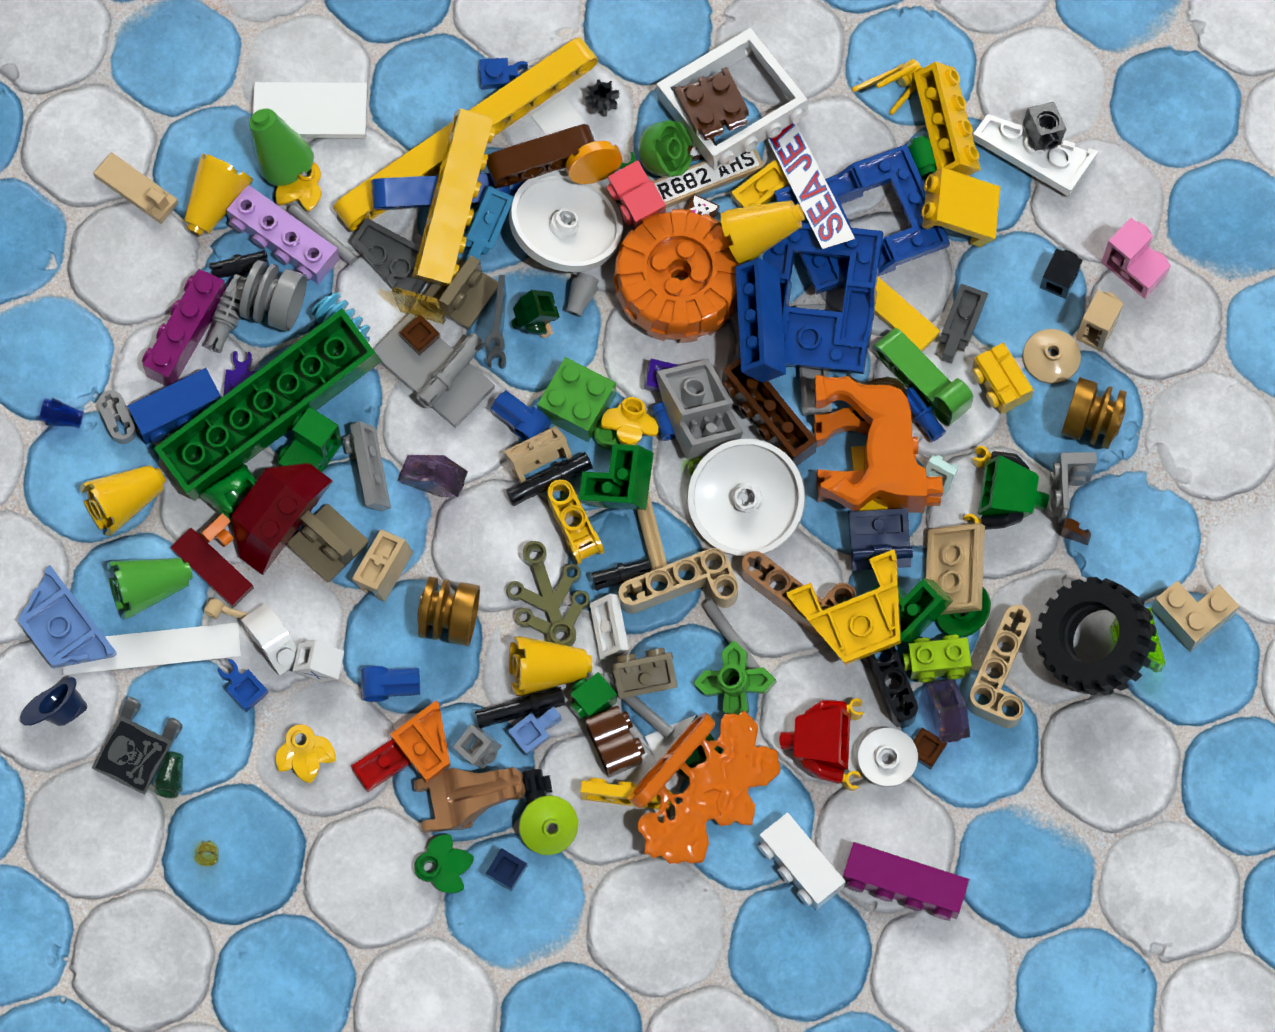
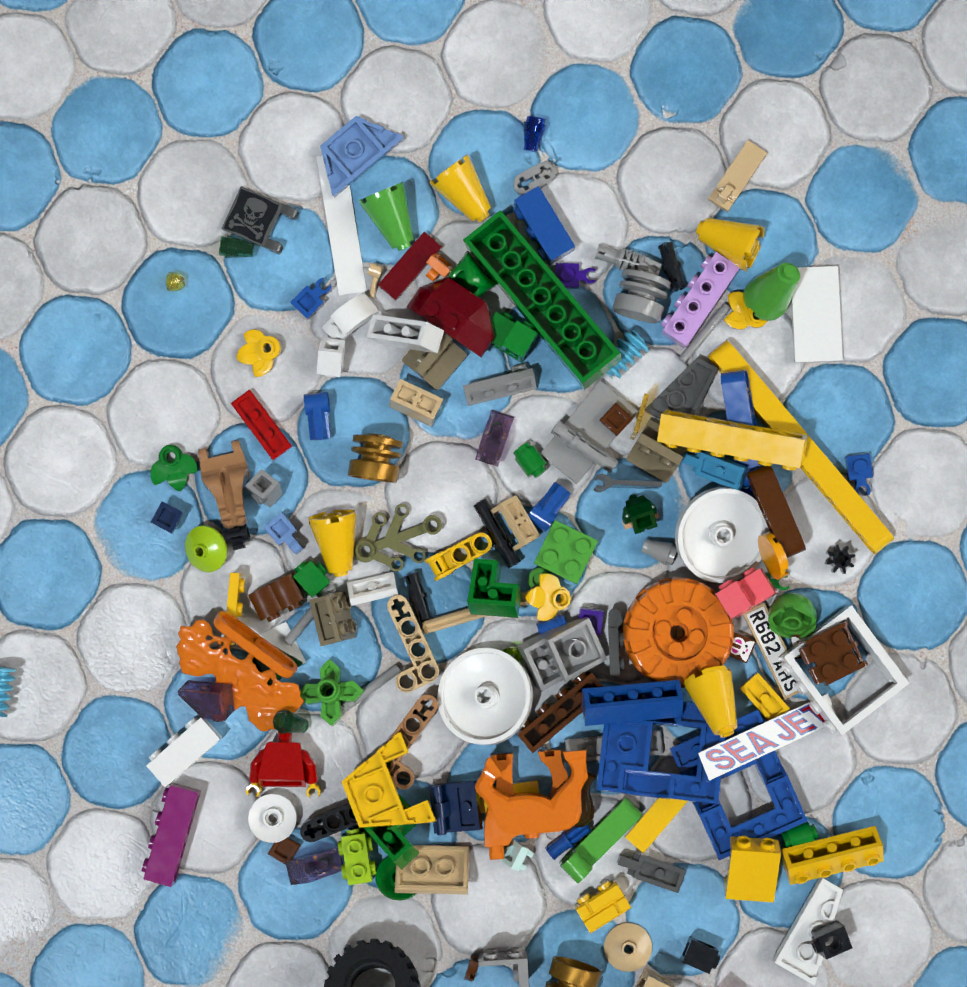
camera: 90 degrees right, 15 degrees up
dark blue piece [20,677,87,726] -> none
magenta brick [142,269,226,387] -> none
orange wing [390,700,451,783] -> none
black pin [475,687,566,729] -> none
white sticker [531,94,594,135] -> none
yellow plant [852,59,922,115] -> none
green torso [963,445,1049,530] -> none
tan beam [967,605,1031,728] -> none
none -> clear purple slope [178,680,235,722]
none -> clear green cone [273,710,309,734]
none -> white brick [367,314,444,354]
none -> green brick [513,442,547,478]
none -> dark grey hinge [608,609,624,676]

